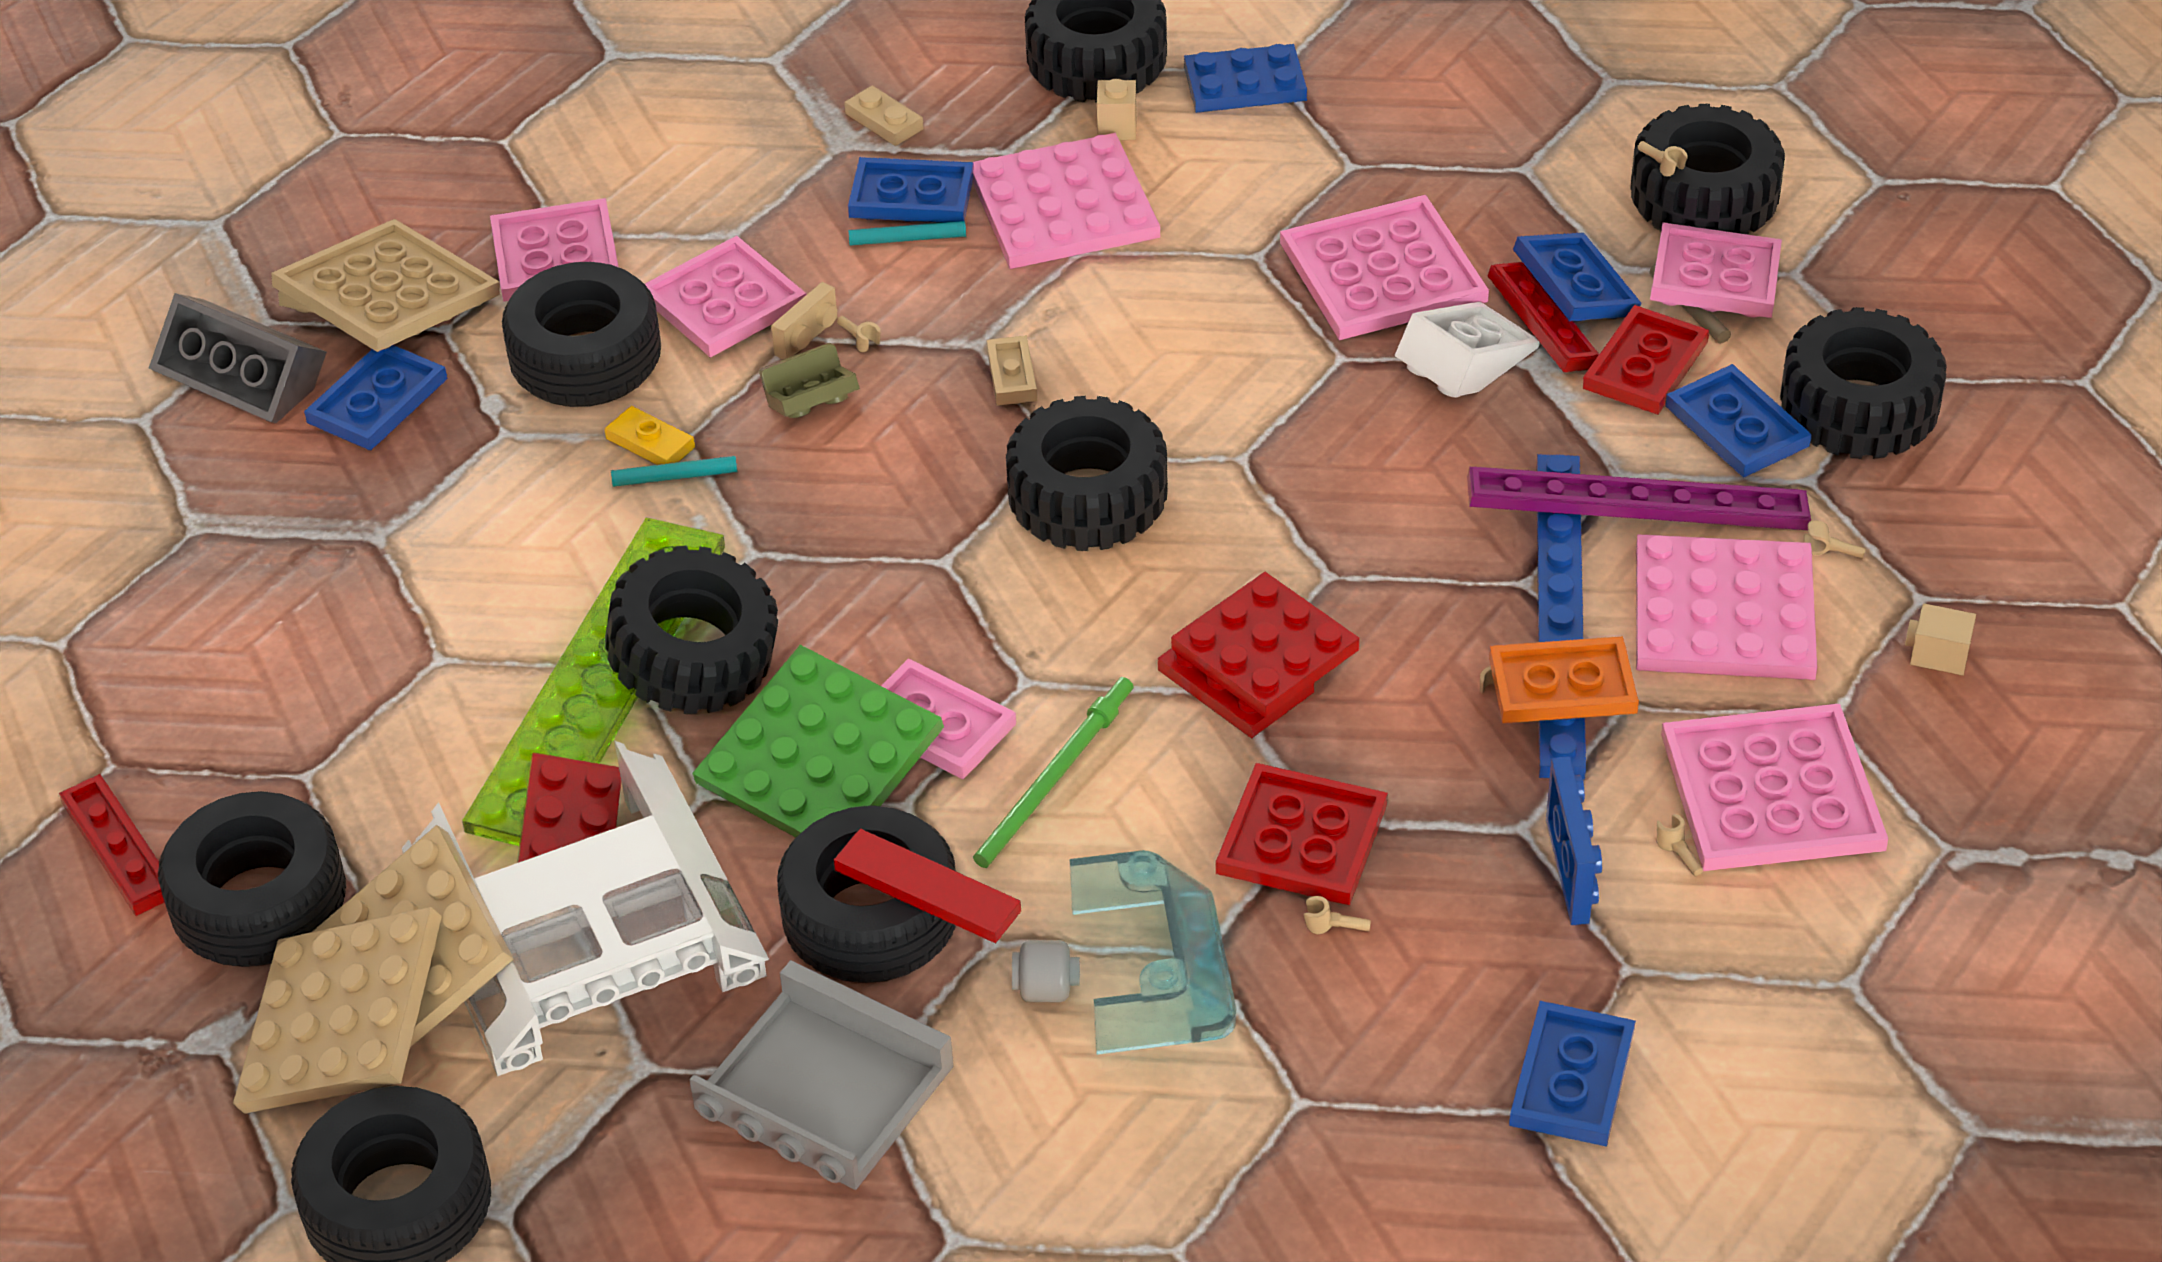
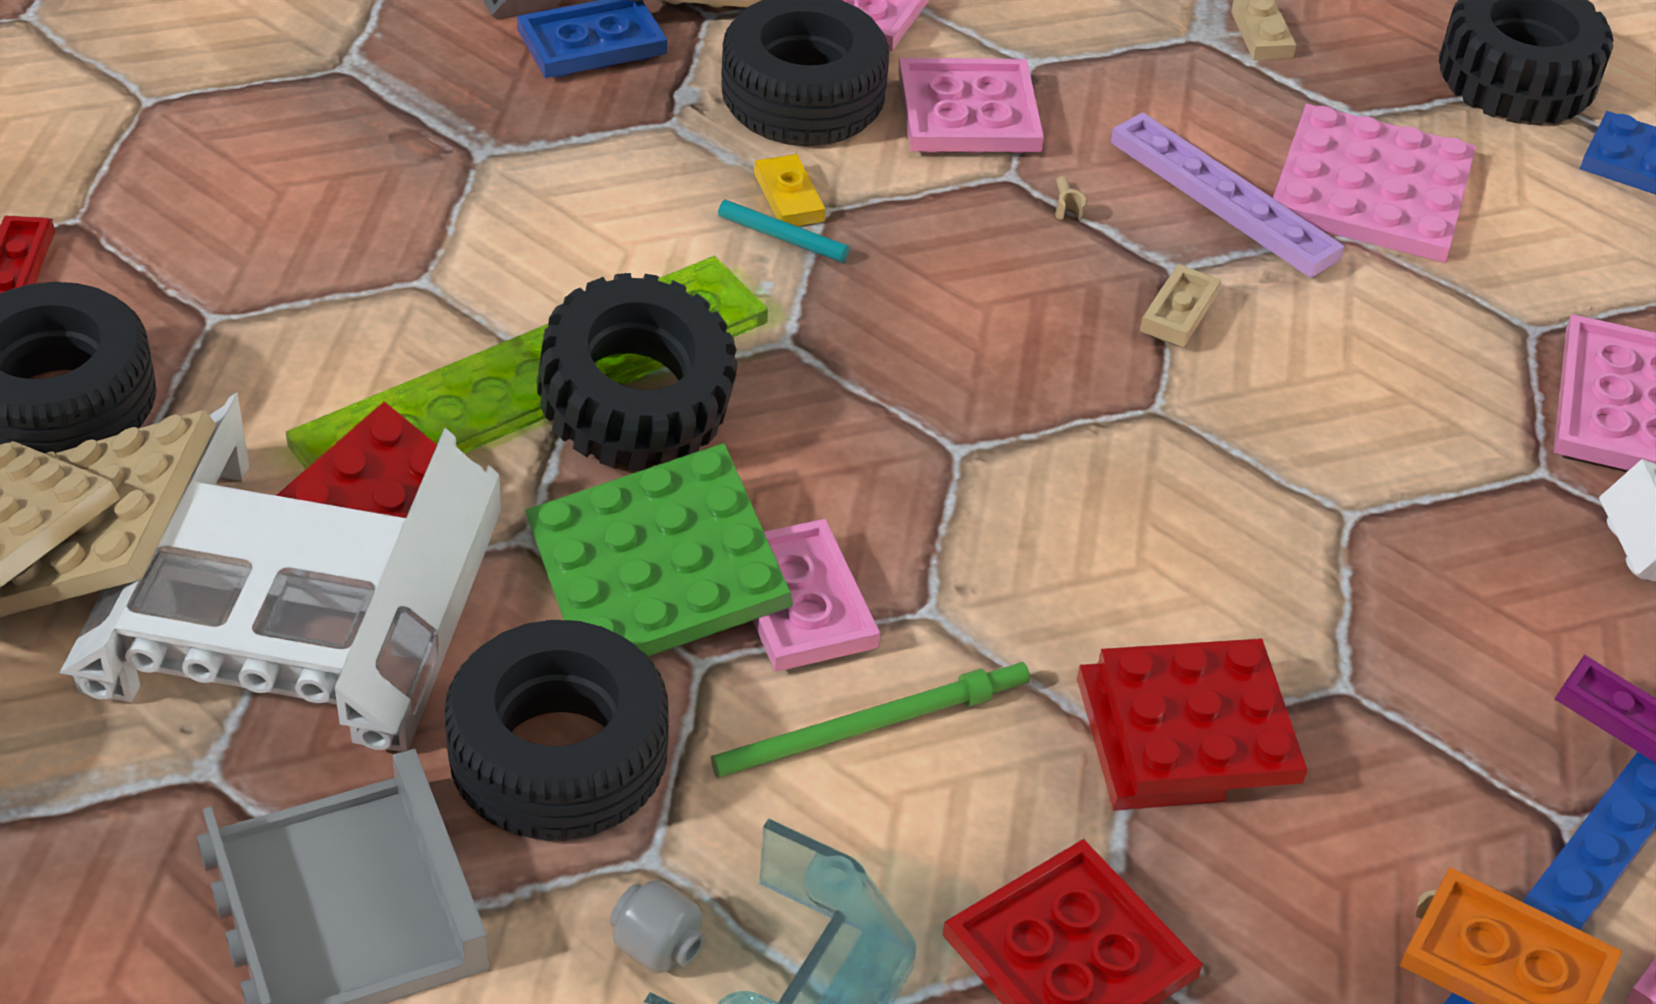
camera: 30 degrees right, 0 degrees up
olive bracket [759,343,860,418] -> none
tan plate [771,282,838,360] -> none
red tile [834,829,1021,944] -> none
blue plate [848,157,974,223] -> none
teal bar [848,221,966,246] -> none
black tyre [1006,396,1168,551] -> none
tan brick [1097,79,1137,140] -> none
none -> lavender plate [1110,112,1345,278]

